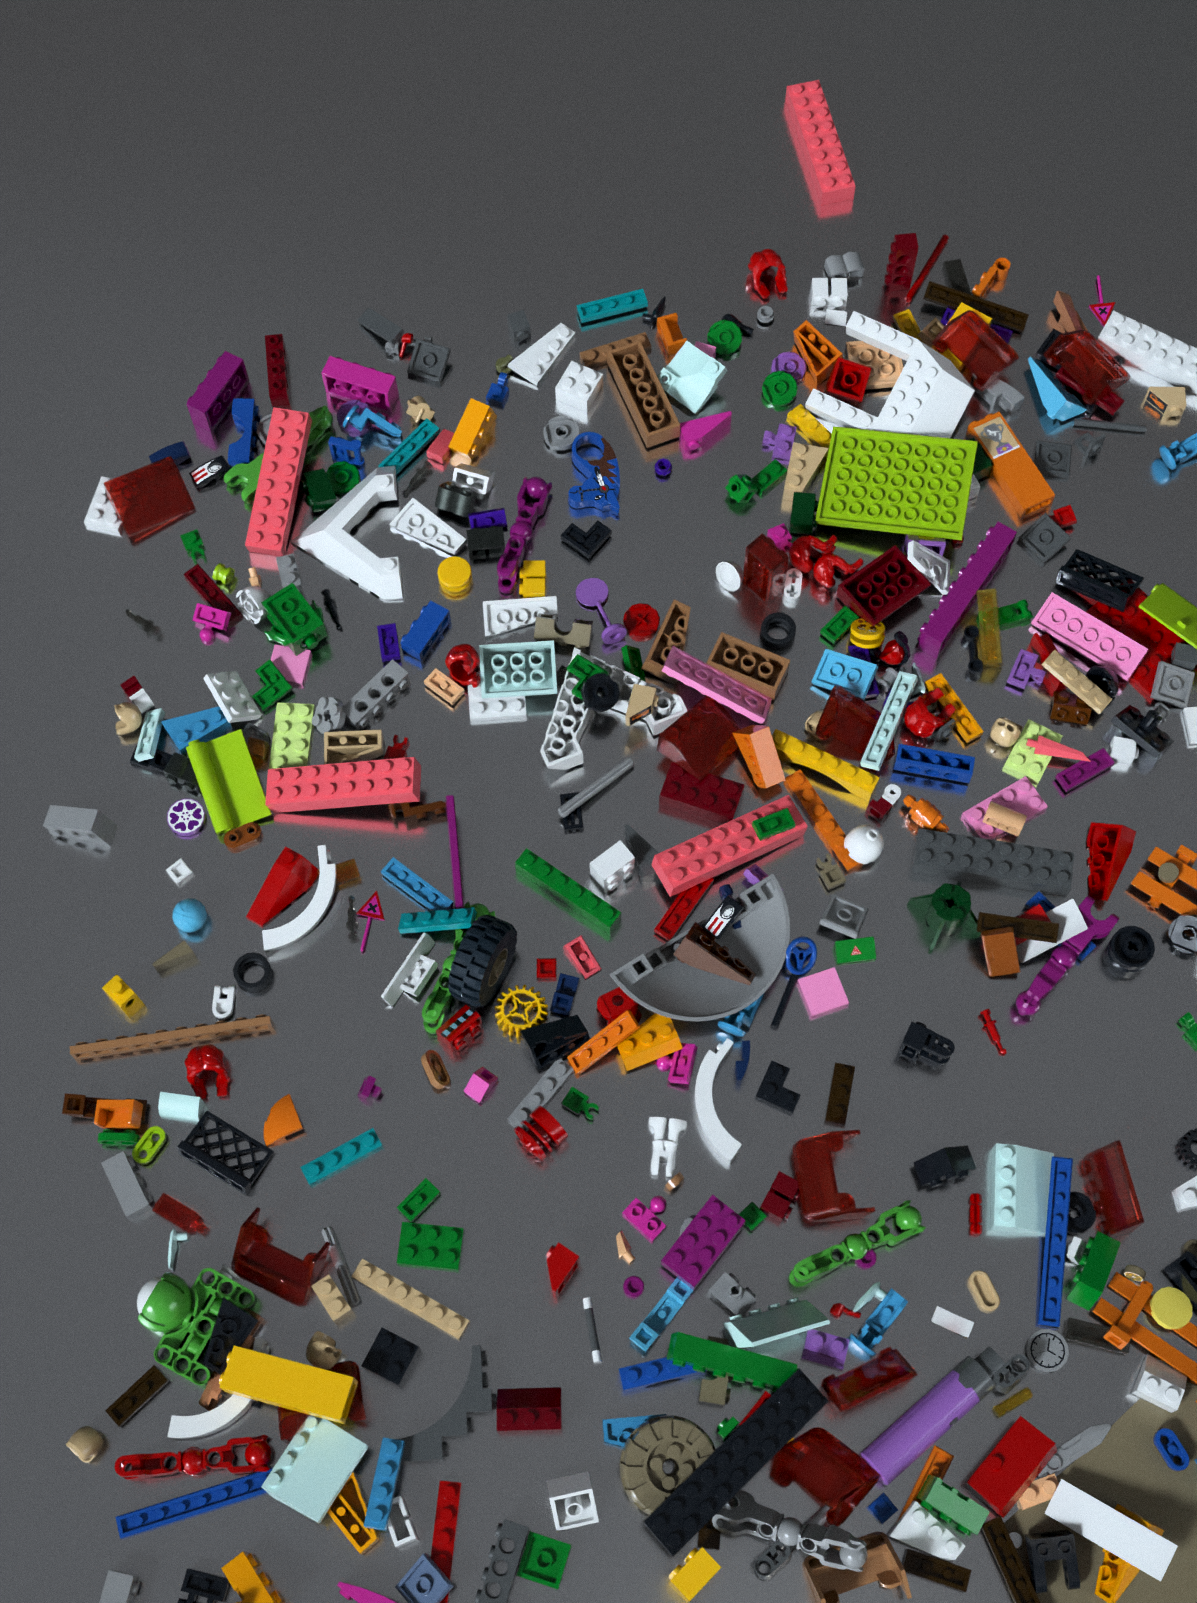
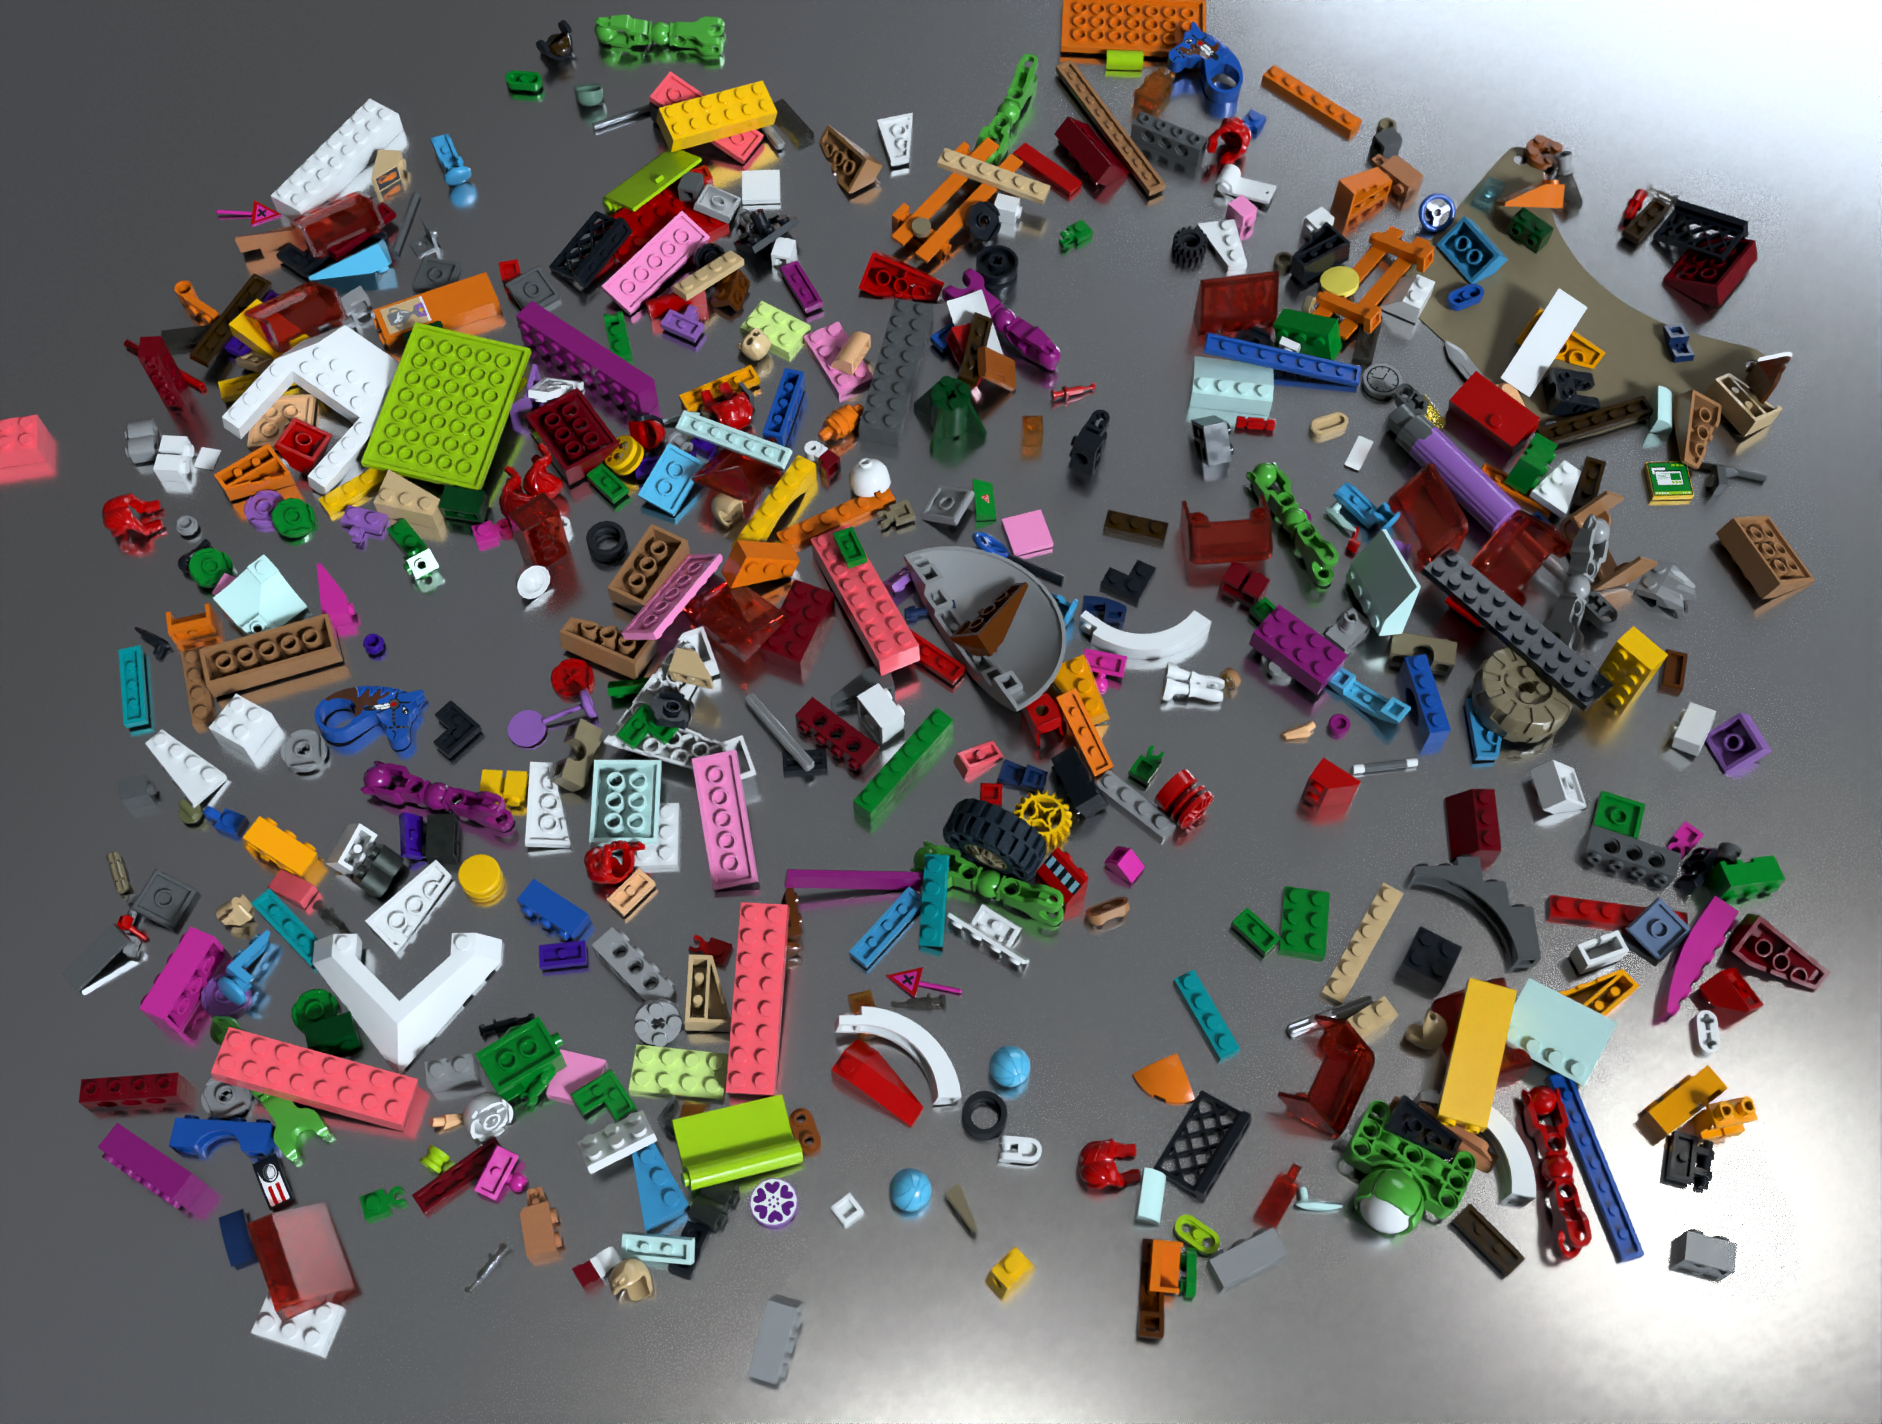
camera: 90 degrees left, 5 degrees down
tan helmet [66,1426,104,1463] -> none
medium nougat plate [70,1014,274,1059] -> none
blue plate [328,436,365,468] -> none
magenta tile [357,1076,382,1099] -> none
dark azure plate [364,1437,405,1531] -> none
dark pink plate [622,1196,667,1241] -> none
green brick [666,1332,798,1392] -> none
slope [702,895,744,940] -> none
green plate [716,1417,739,1442] -> none
black bar [964,625,984,675] -> none
clear yellow brick [977,588,1004,668] -> none
coral bar [1026,735,1091,762] -> none
none -> dark tan axle [106,852,130,894]
none -> nougat hinge [520,1187,563,1262]
none -> bright pink plate [692,750,759,891]
none -> dark red brick [795,697,880,774]
none -> medium azure piece [989,1045,1031,1087]
none -> clear orange brick [1021,416,1044,447]

